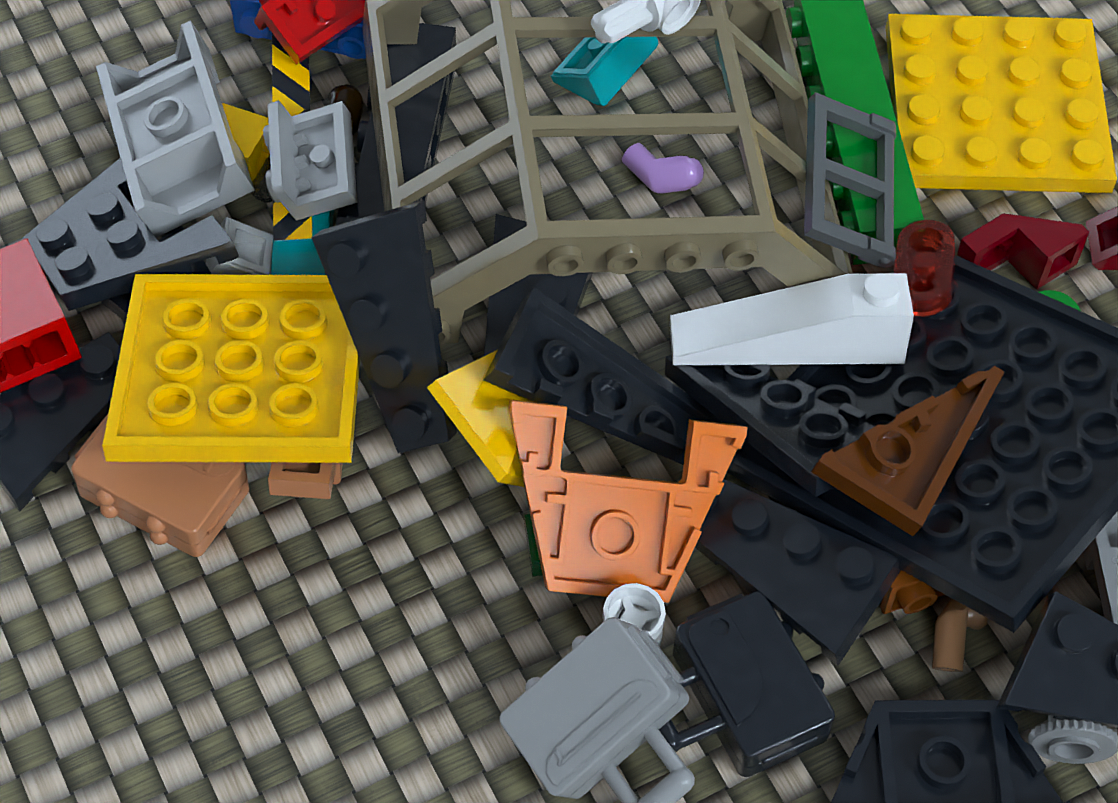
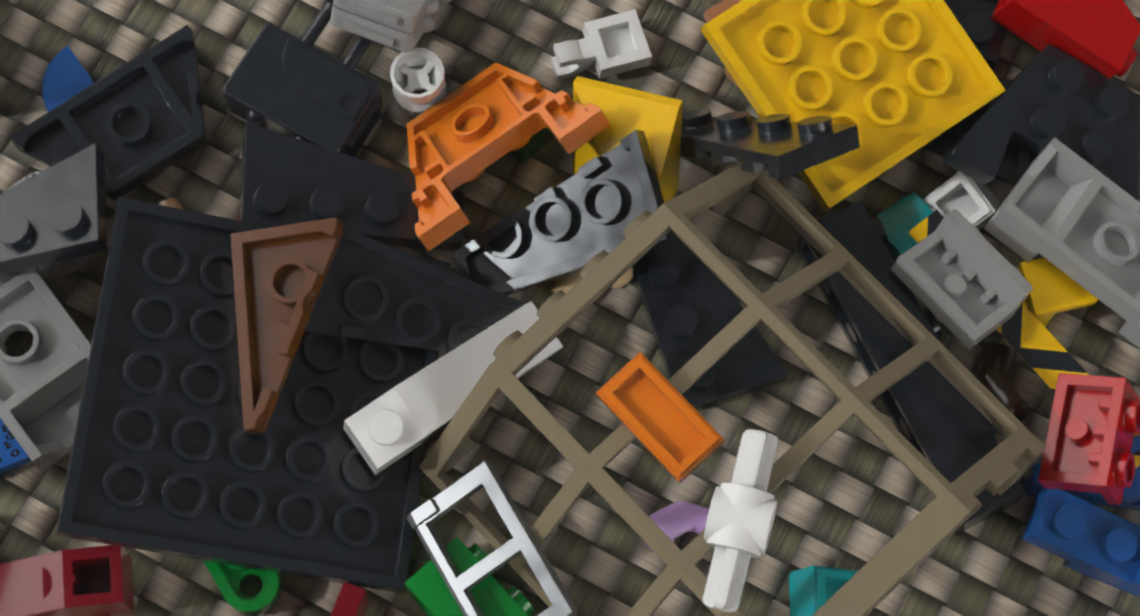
camera: 145 degrees right, 15 degrees up
clear red plate [894,220,955,316] -> none
none -> white plate [551,9,652,81]
none -> orange tile [596,352,725,484]

